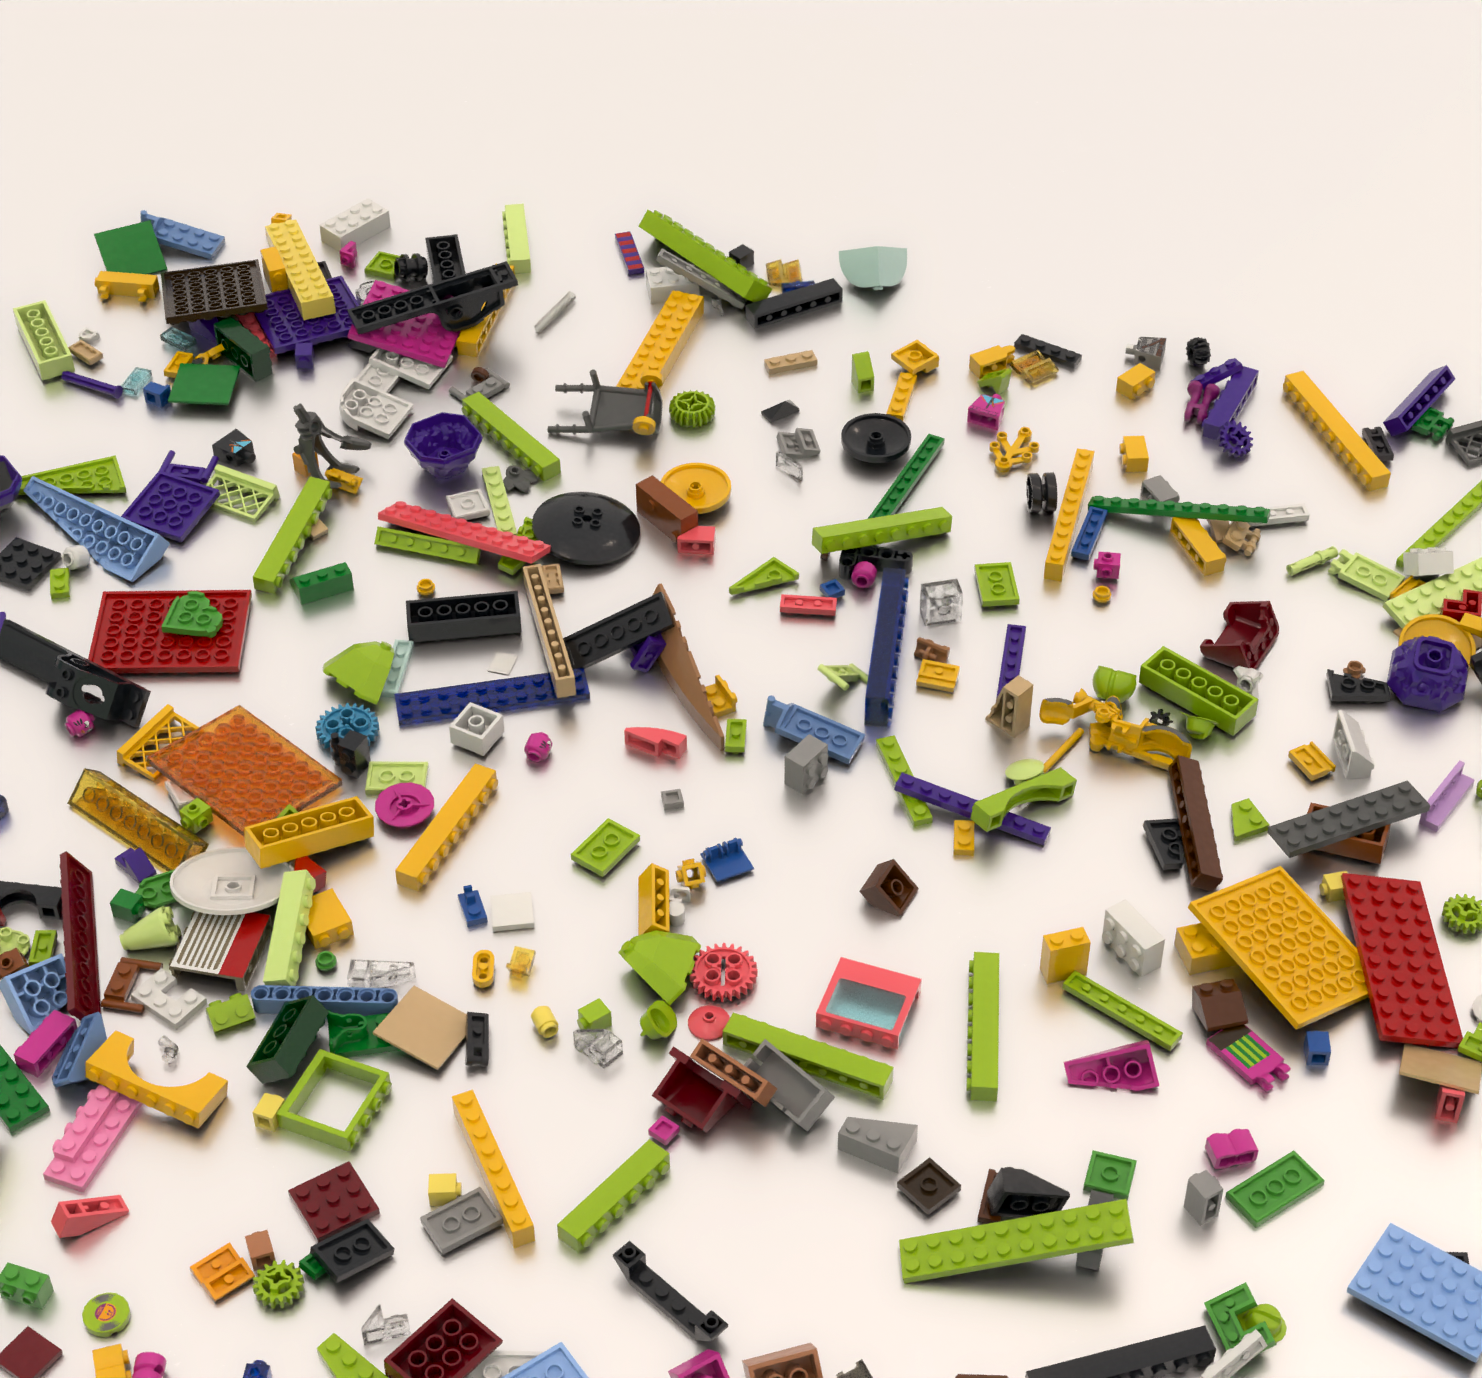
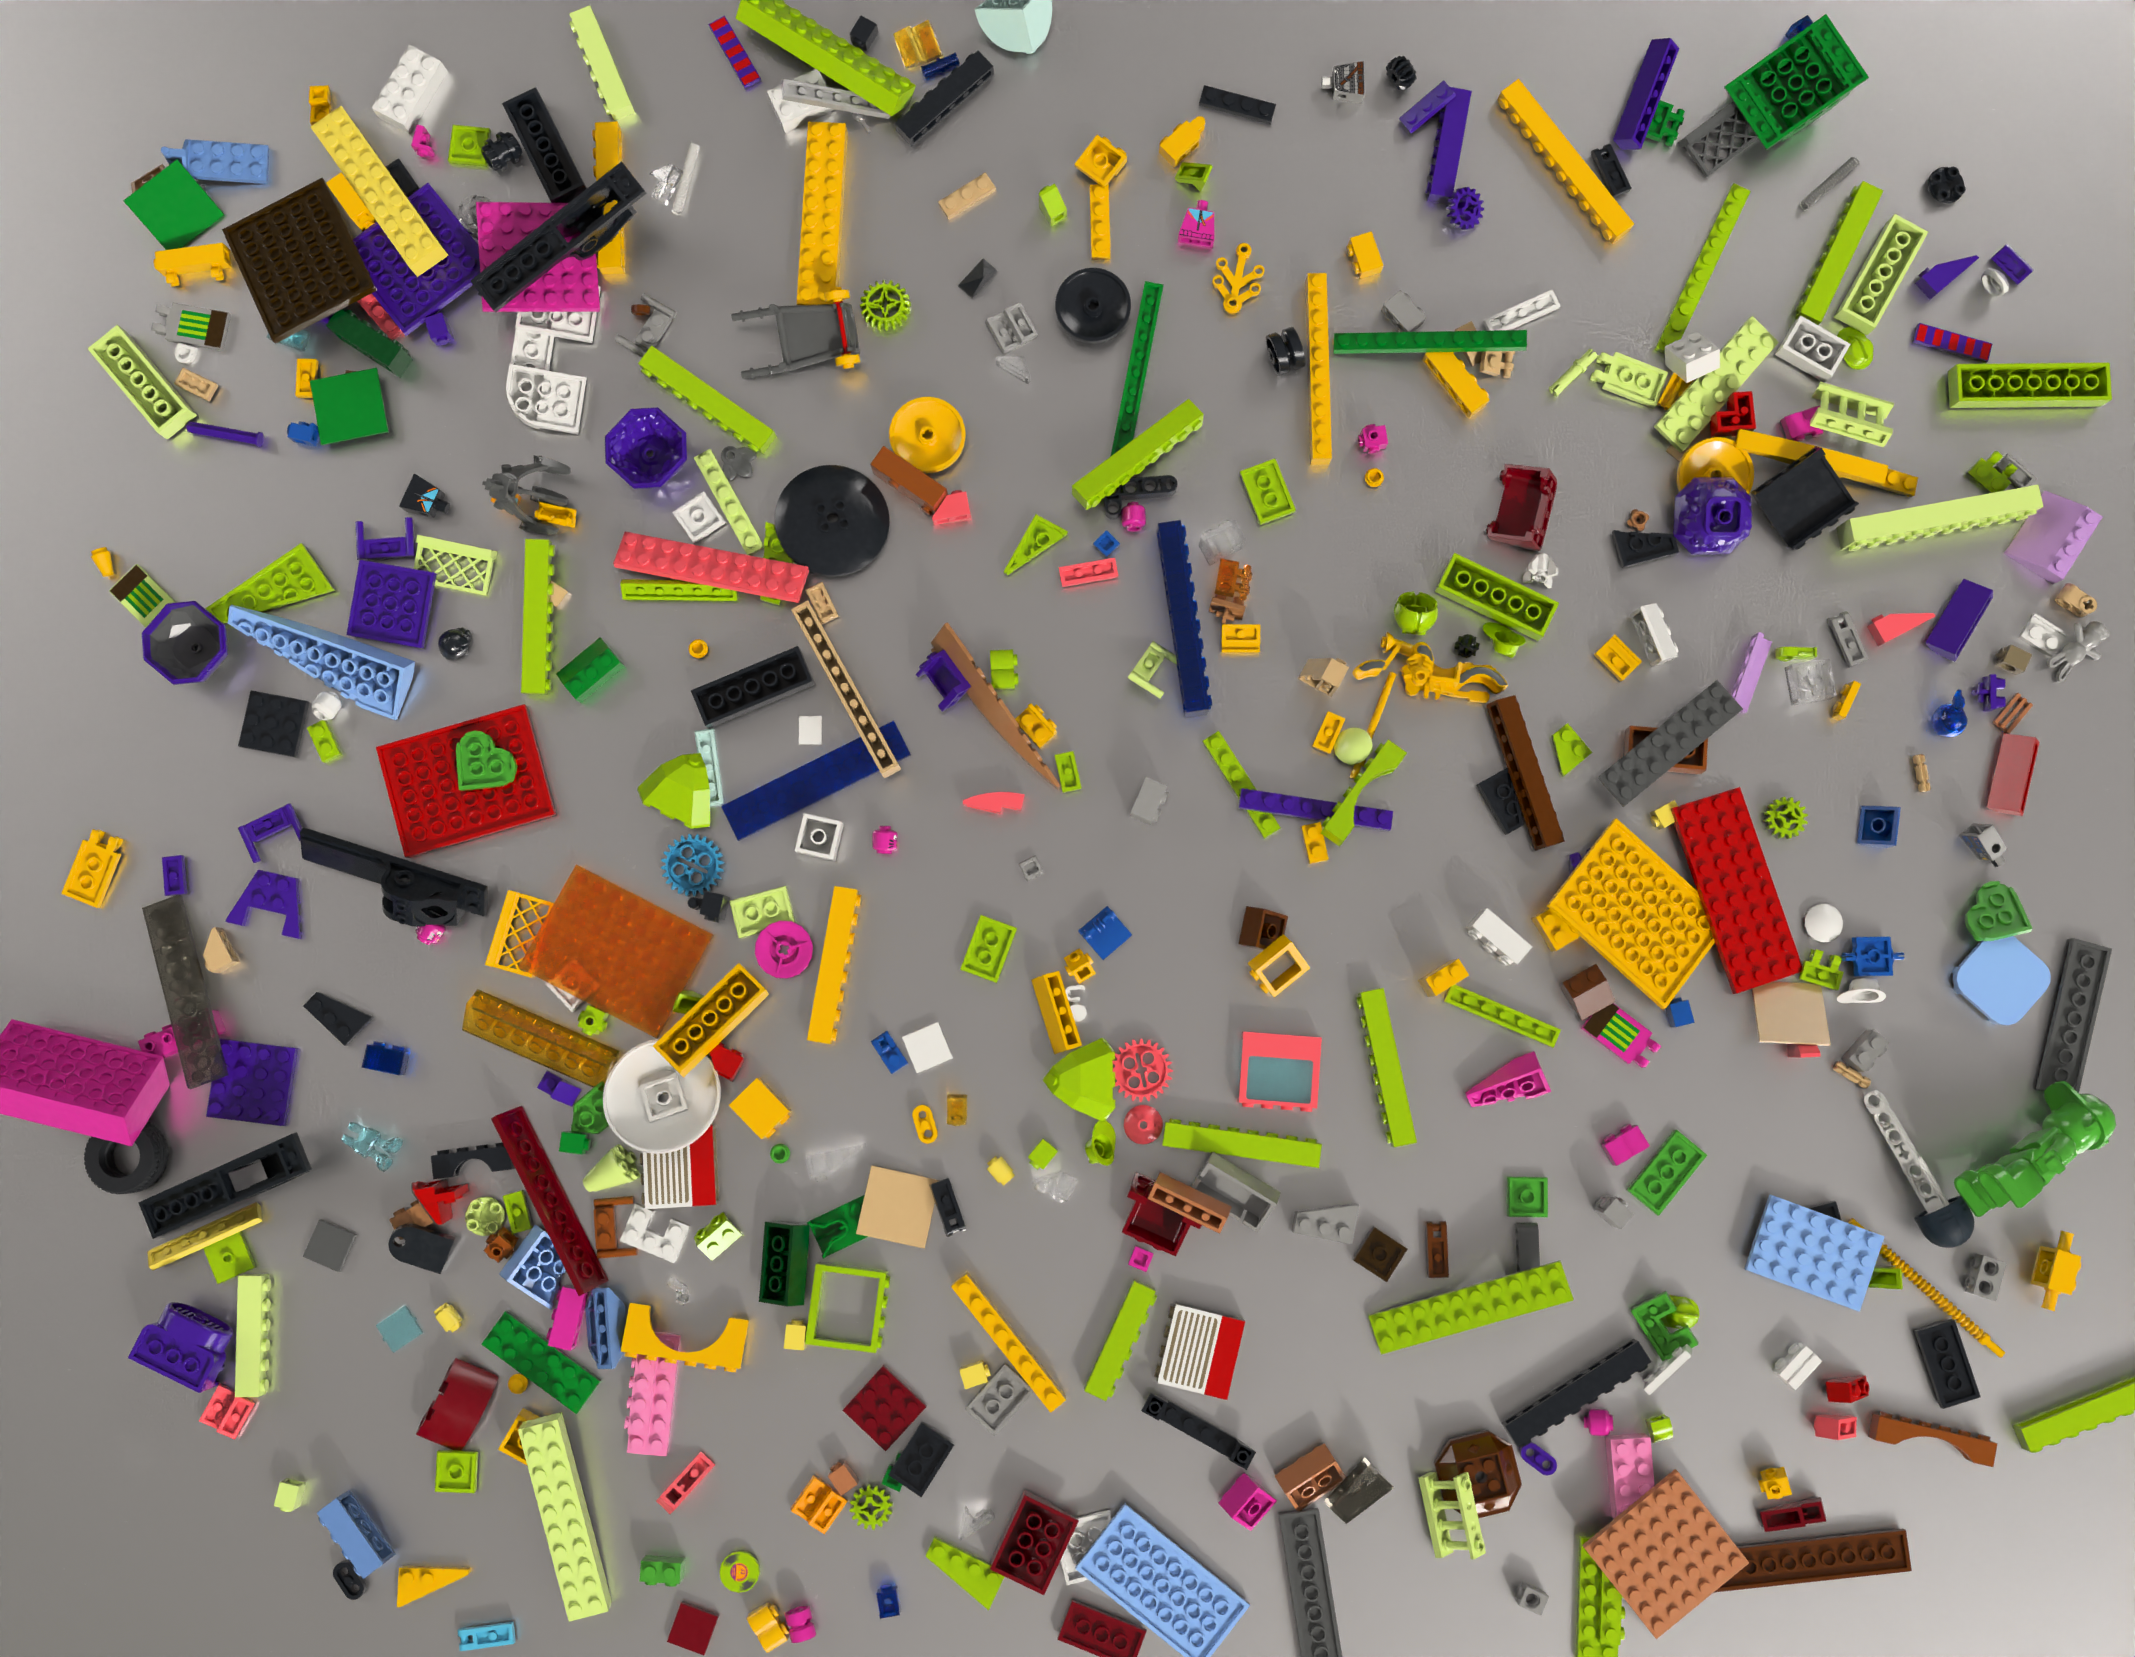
camera: 15 degrees left, 40 degrees up
clear light blue plate [121,367,152,395] -> none
yellow plate [194,343,225,364] -> none
medium blue beam [251,985,399,1016] -> none
yellowish green brick [263,870,316,986] -> none
black plate [563,592,675,674] -> none
medium blue hinge [763,695,865,765] -> none
black slope [987,1167,1070,1218] -> none
dark purple tile [996,624,1026,699] -> none
clear yellow slope [1010,350,1059,384] -> none
blue plate [1071,506,1108,560] -> none
yellow brick [1116,363,1155,400] -> none
magenta piece [1184,380,1220,425] -> none
none -> tile [151,303,231,351]
none -> black hair [438,627,471,660]
none -> clear slope [649,164,684,205]
none -> lime brick [990,649,1018,690]
none -> panel [1154,1302,1245,1400]
none -> clear orange plate [1214,558,1252,601]
none -> yellow window [1247,934,1310,997]
none -> yellow plate [1312,711,1345,754]

